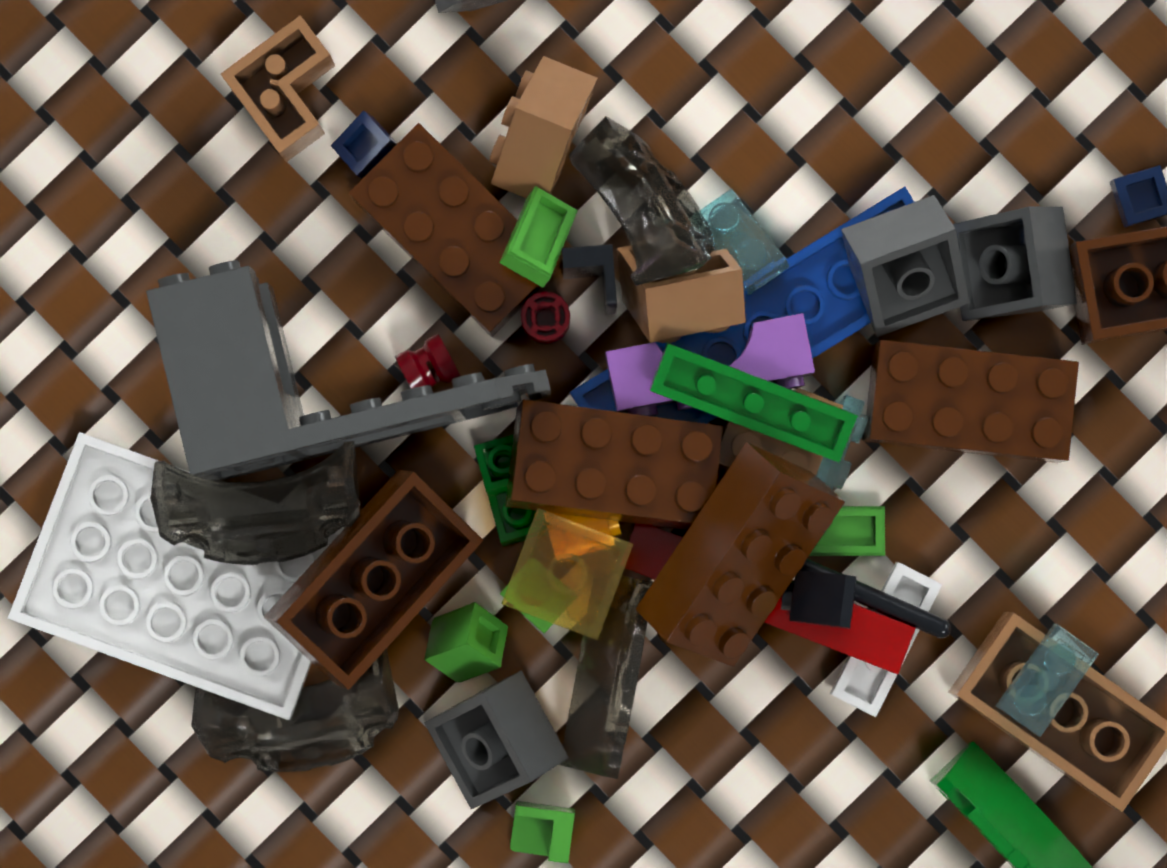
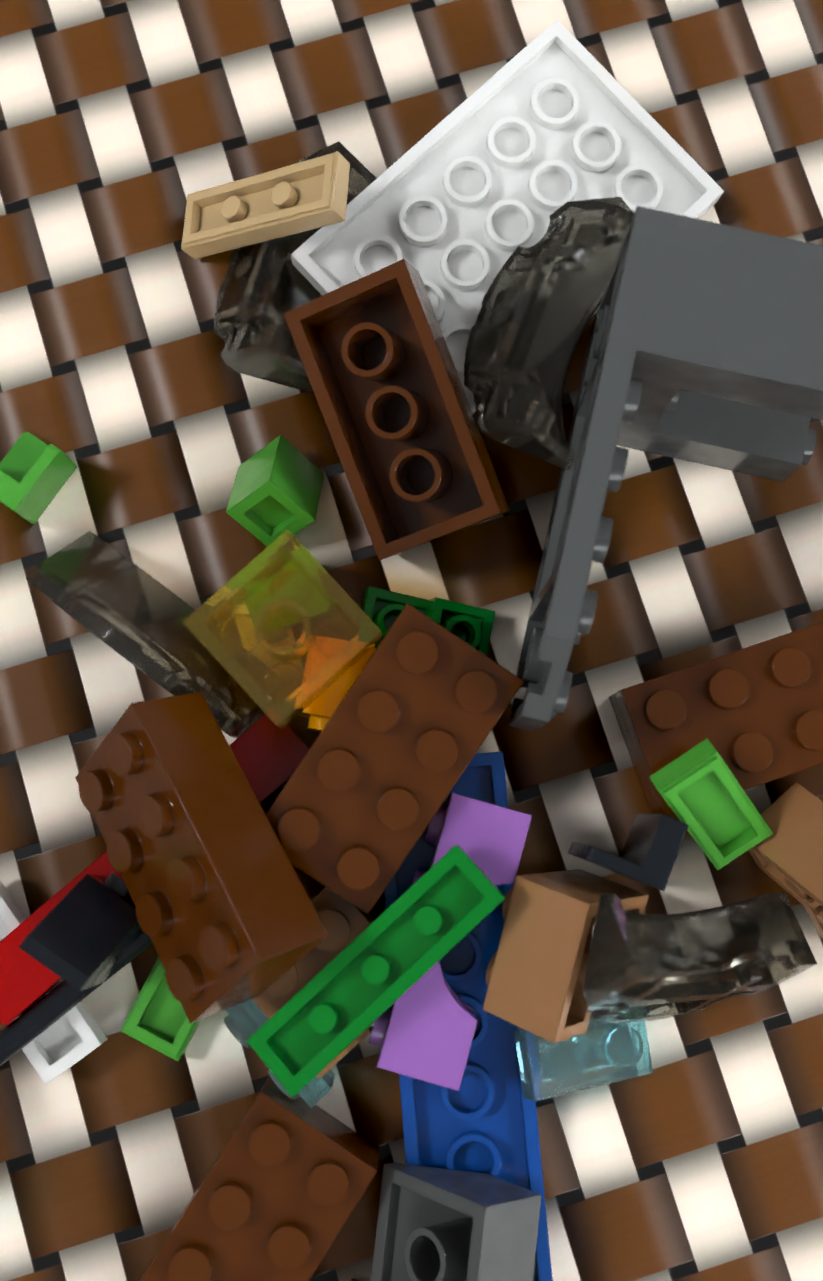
camera: 120 degrees right, 5 degrees down
dark red wheel [395,334,461,389] -> none
dark grey slope [424,670,569,809] -> none
dark red wheel [521,291,570,345] -> none
none -> tan tile [181,151,350,259]

